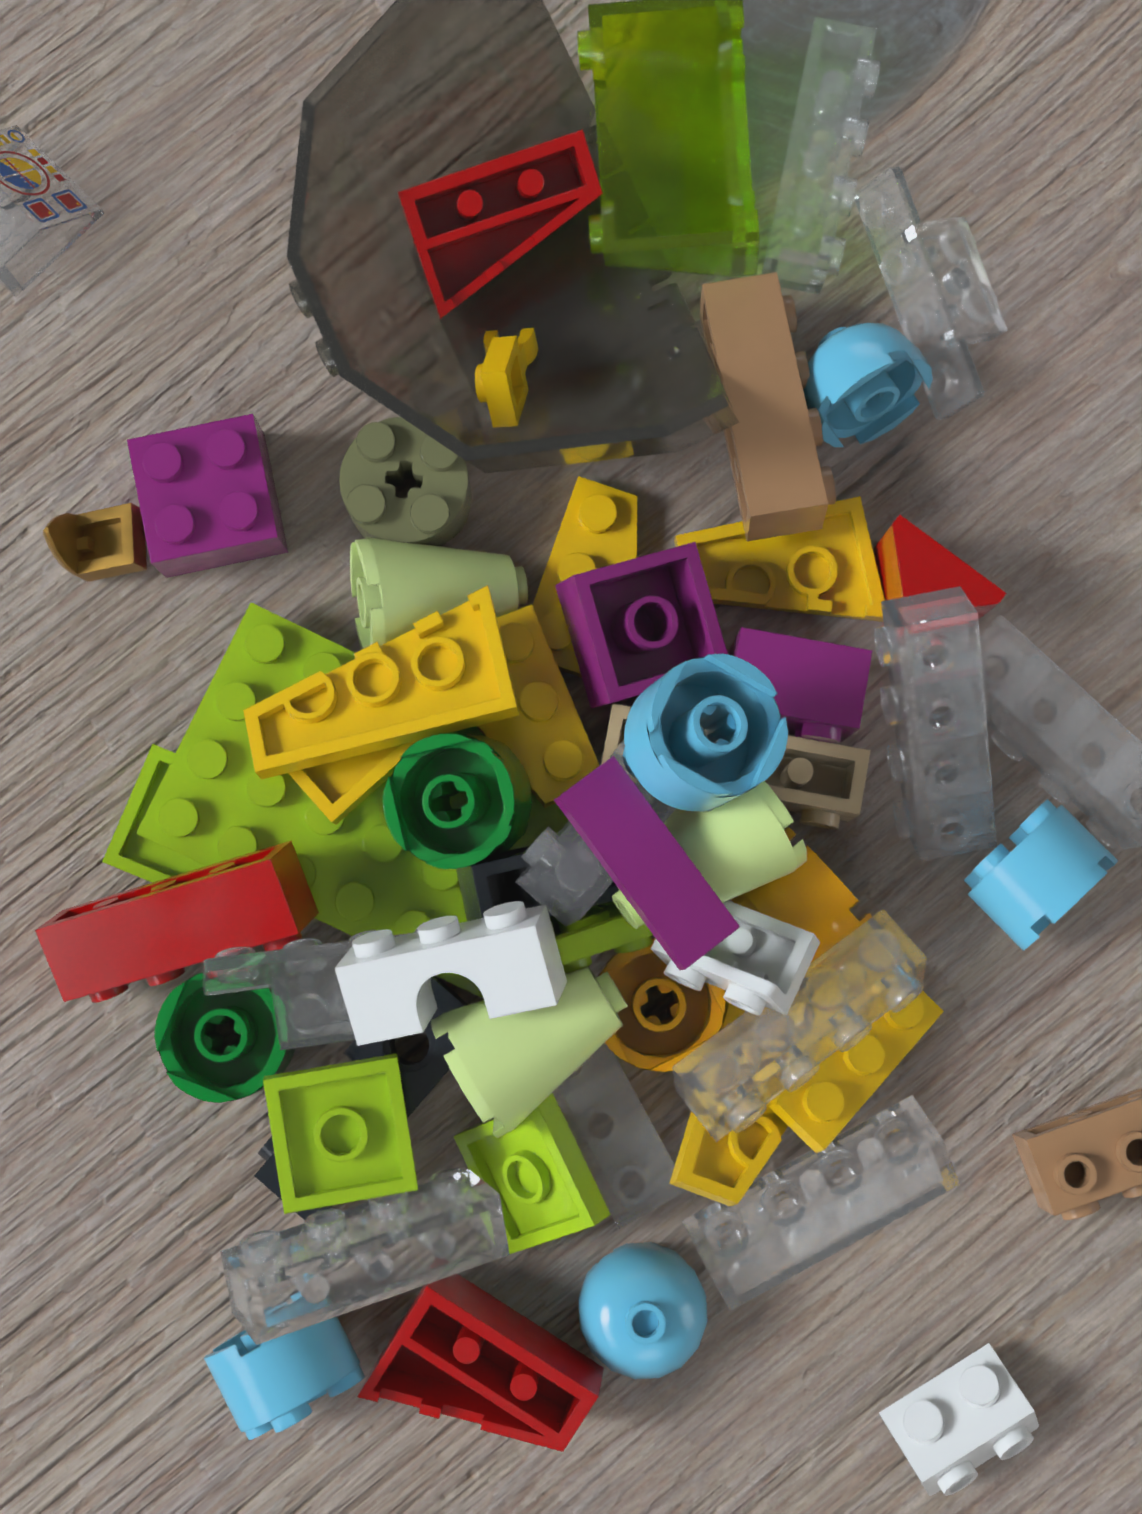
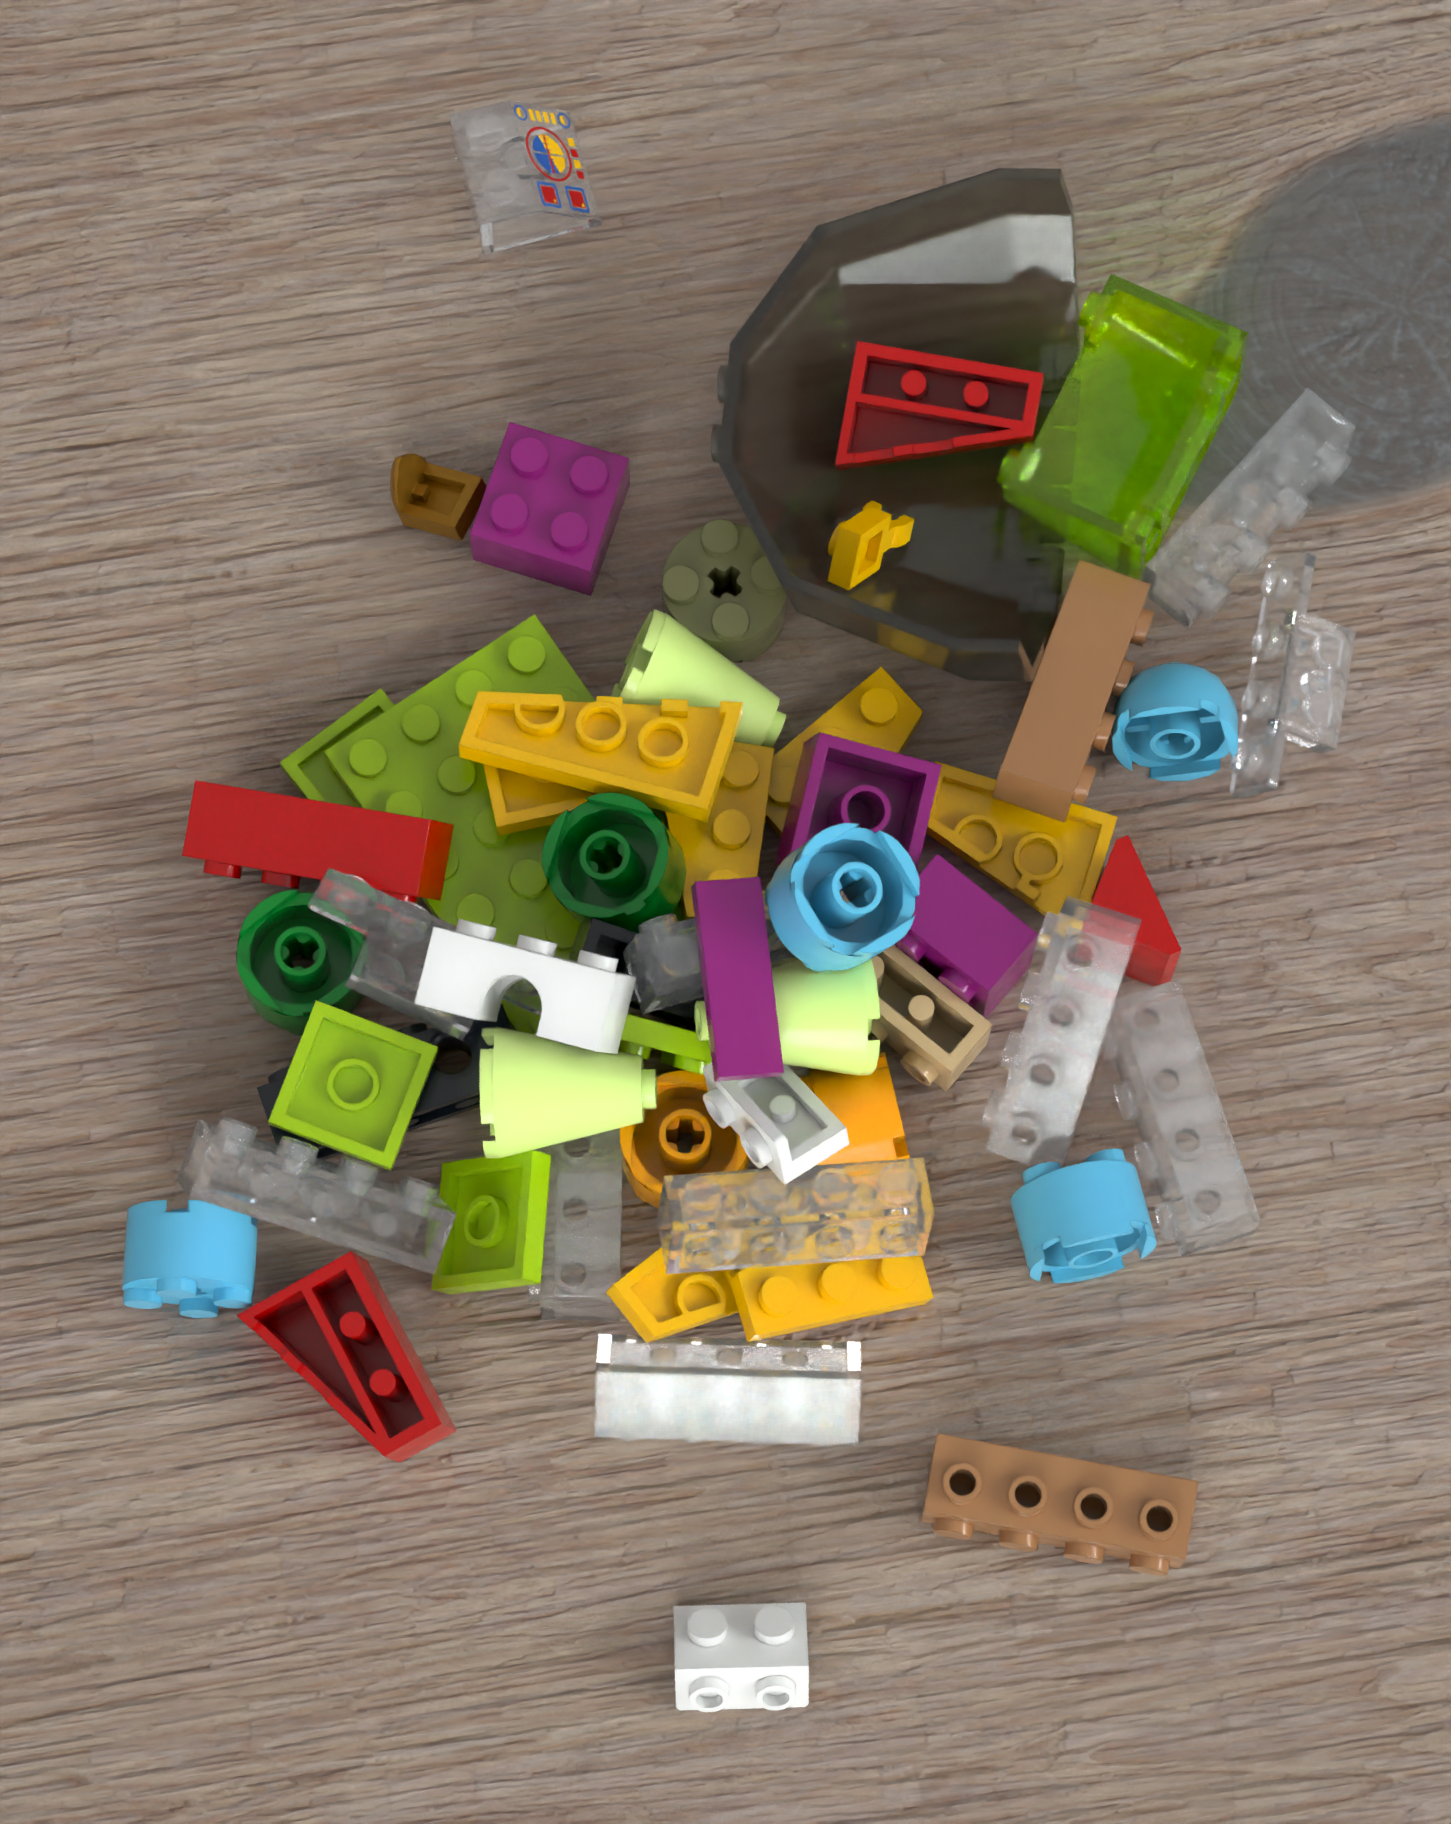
camera: 30 degrees right, 10 degrees down
medium azure cylinder [578,1242,708,1379] -> none

